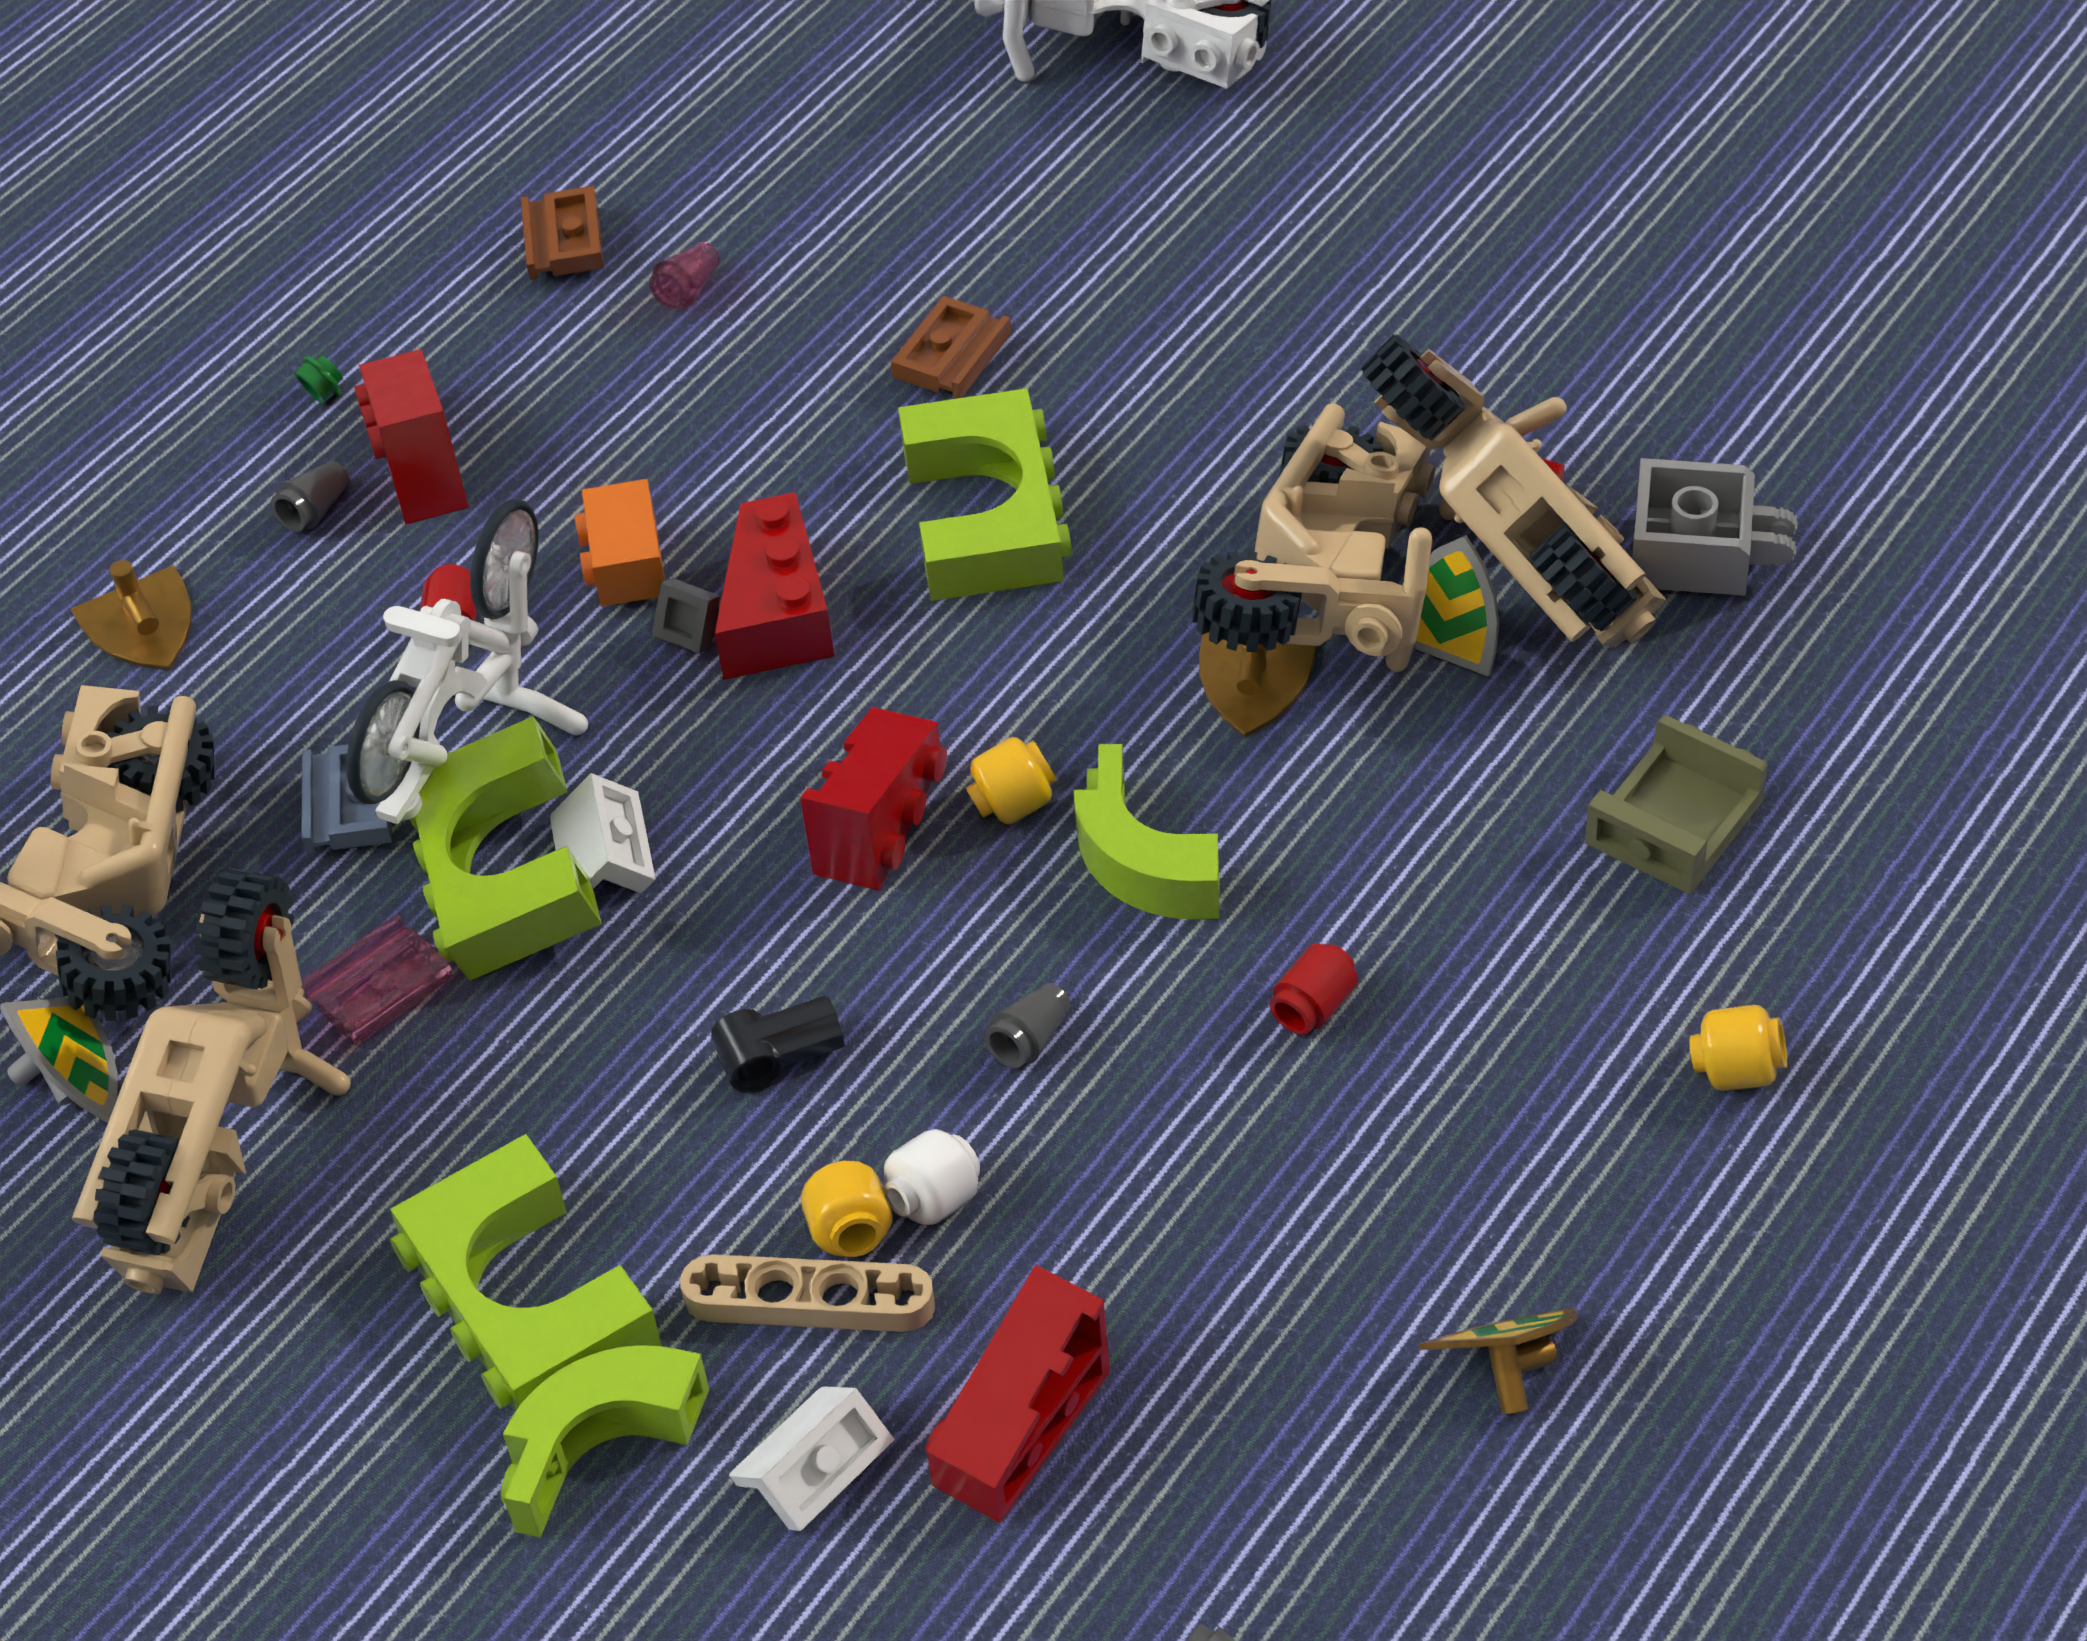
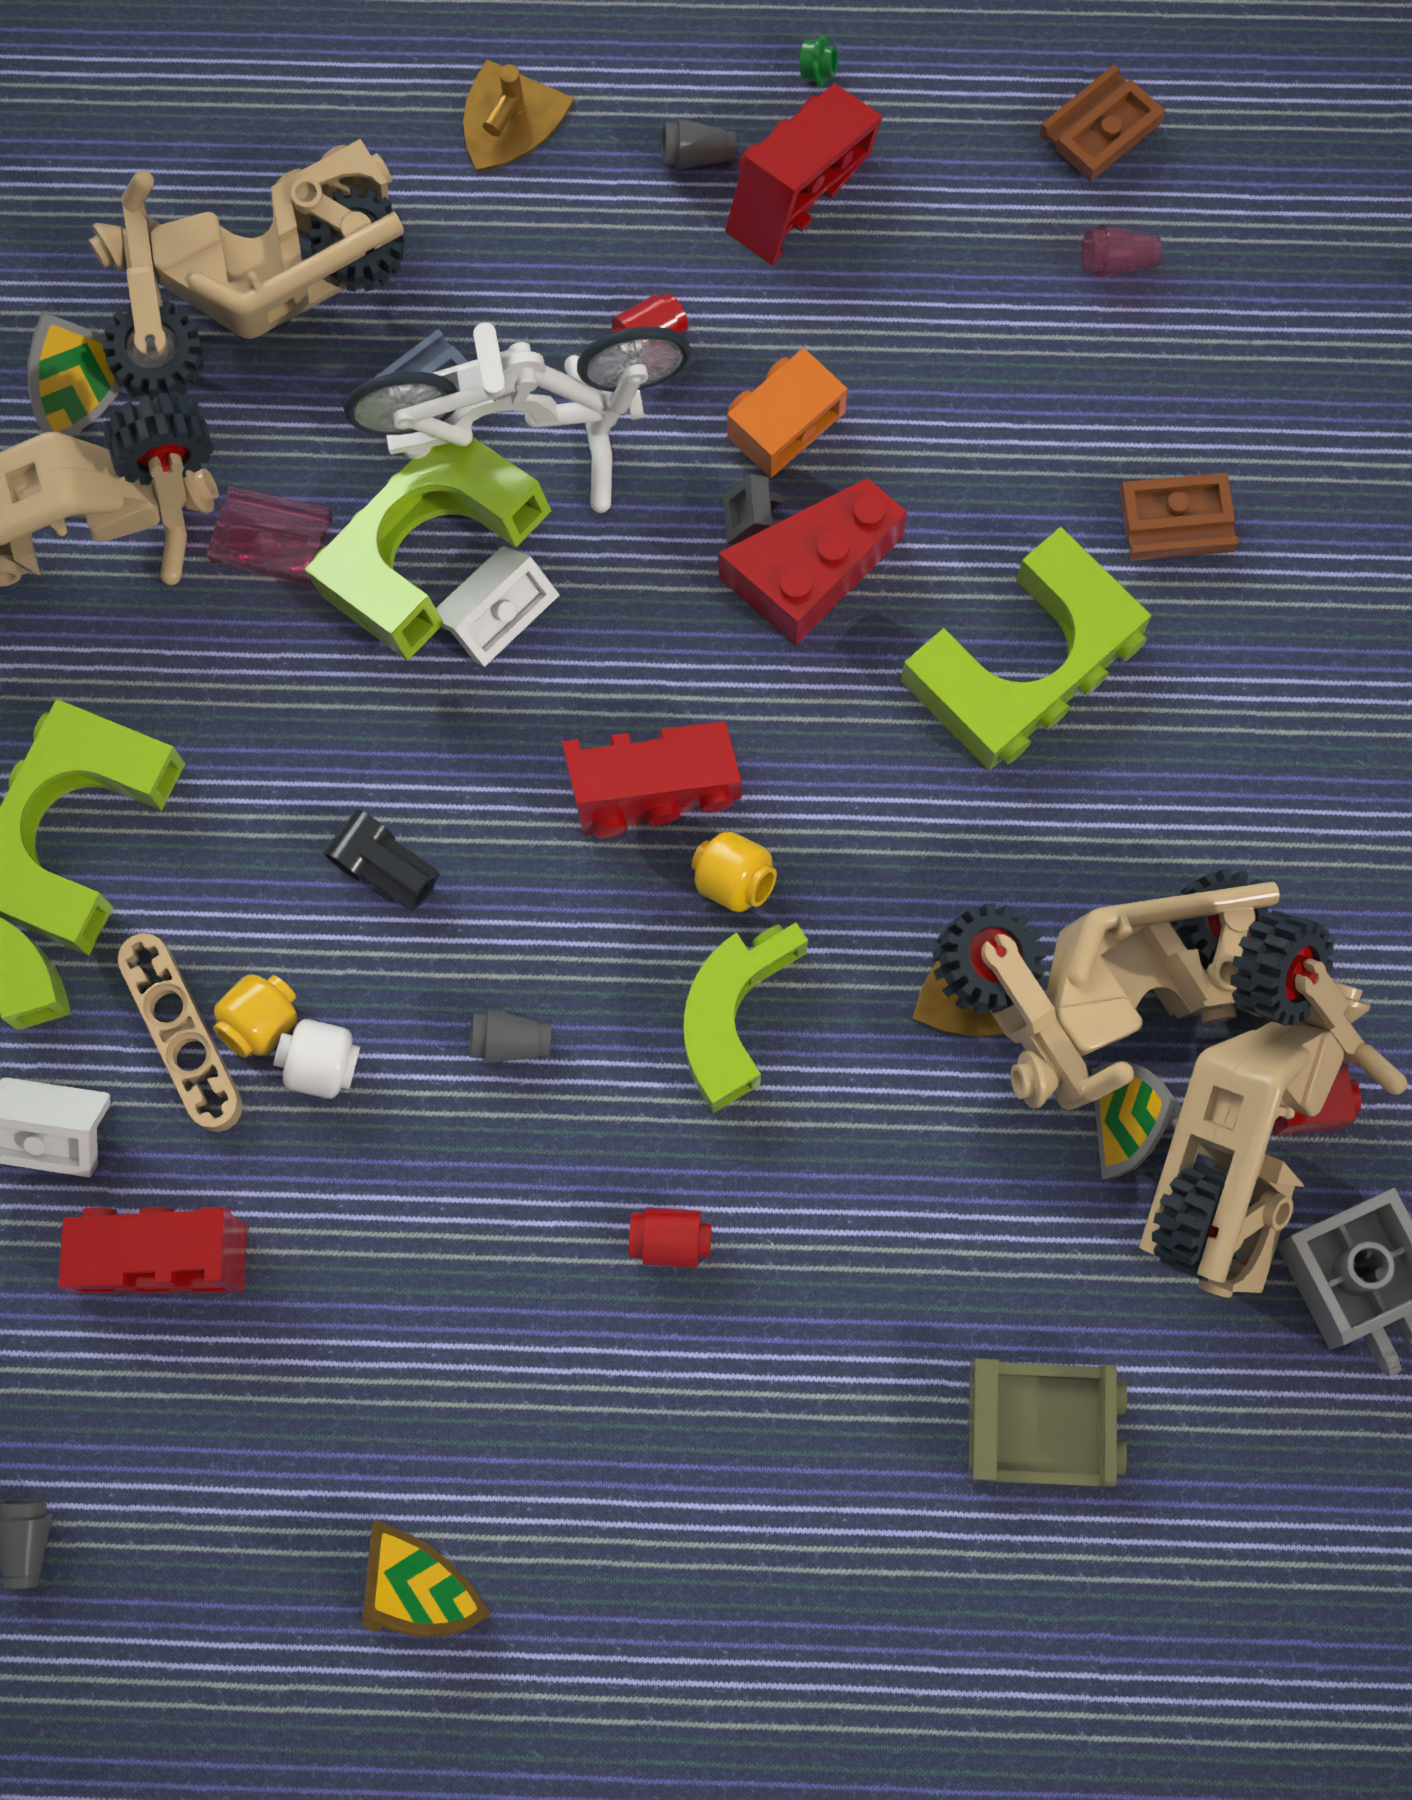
camera: 55 degrees right, 25 degrees up
yellow head [1690,1005,1787,1091] -> none

